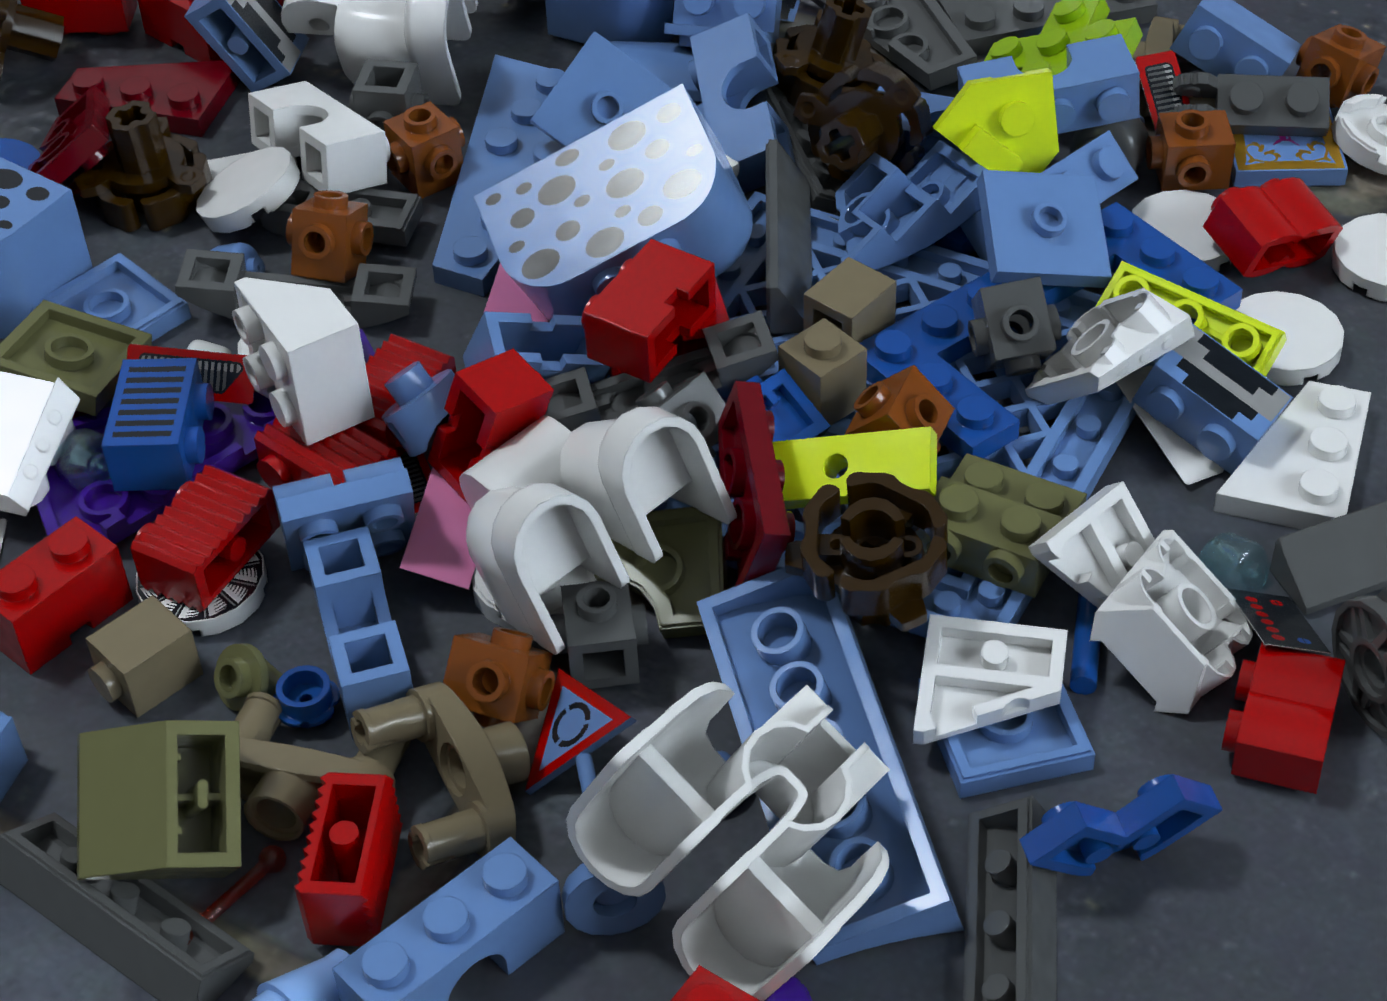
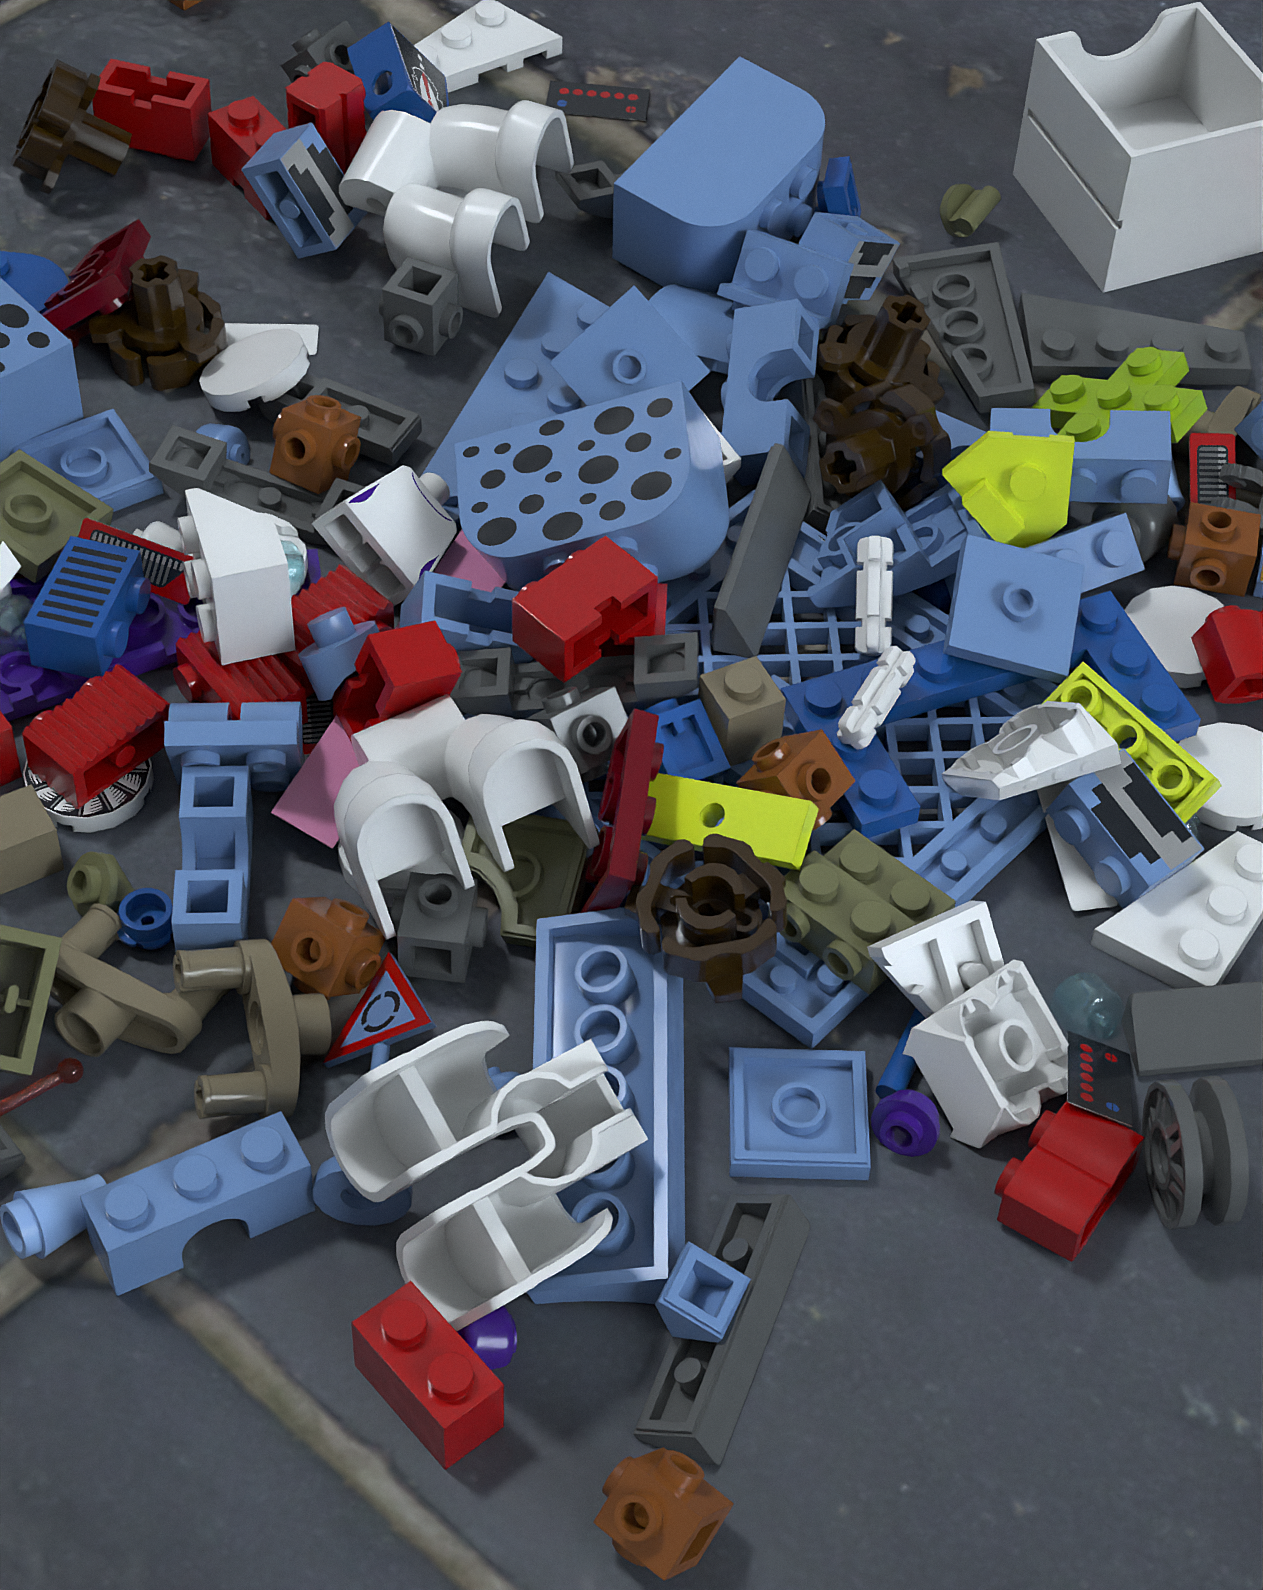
camera: 10 degrees right, 5 degrees up
dark red wing [54,60,241,137] -> none
white arch [248,81,391,193] -> none
red brick [294,772,403,947] -> none
dark orange brick [383,101,465,199] -> none
dark tan brick [804,257,897,343] -> none
white wing [913,614,1068,745] -> none
dark grey brick [968,276,1062,377] -> none
blue plate [1019,774,1223,876] -> none
none -> white torso [312,465,457,606]
none -> medium blue slope [655,1241,751,1343]
none -> white axle [837,646,916,749]
none -> white axle [855,536,894,656]
none -> dark purple plate [871,1090,940,1157]

